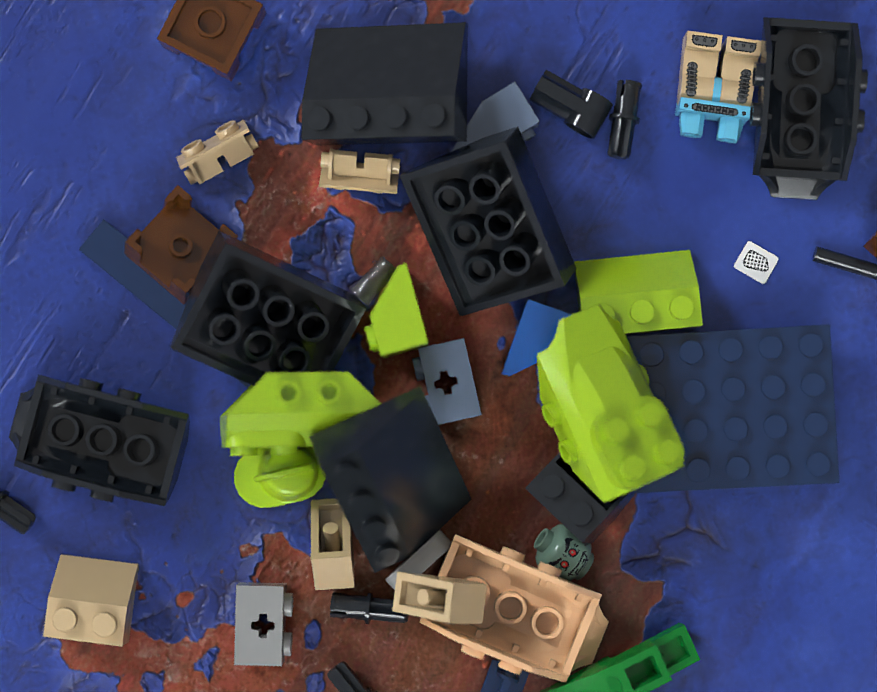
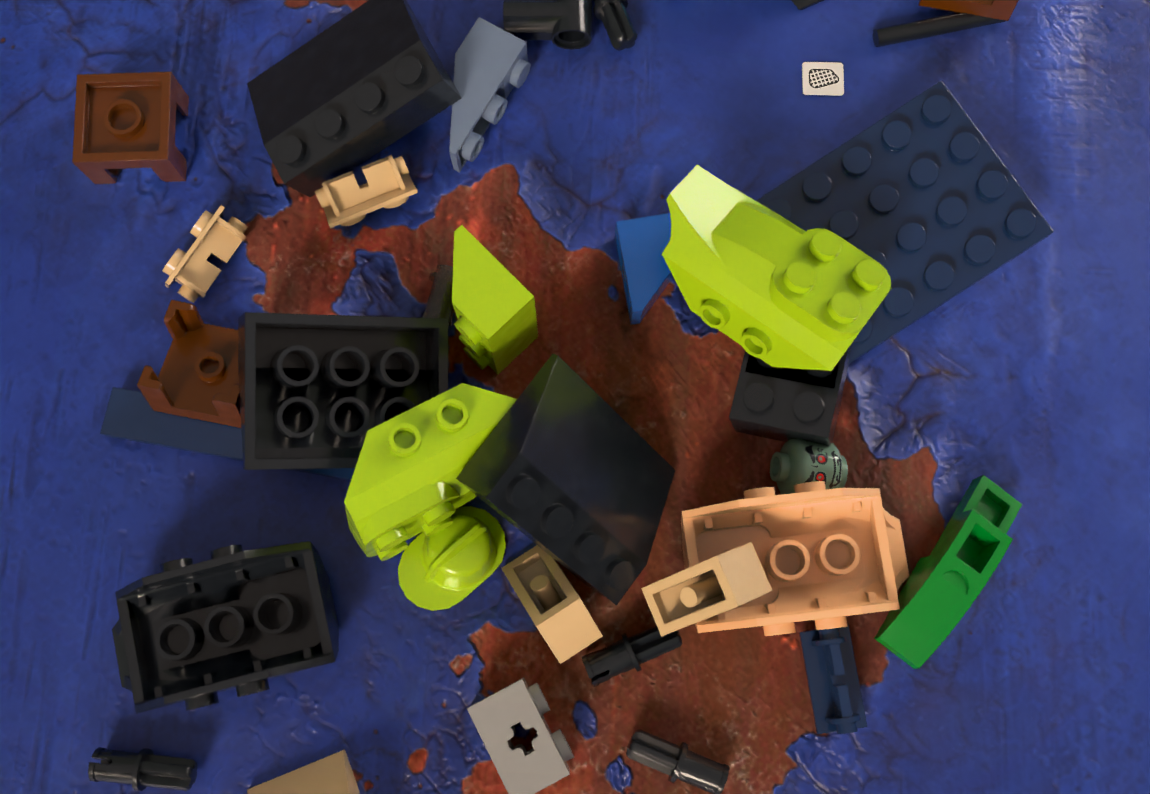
camera: 30 degrees left, 10 degrees down
light grey beam [385,530,451,590] -> none
black slope [400,126,577,317] -> none
sand blue brick [412,338,482,425] -> none
lime slope [574,250,703,335] -> none

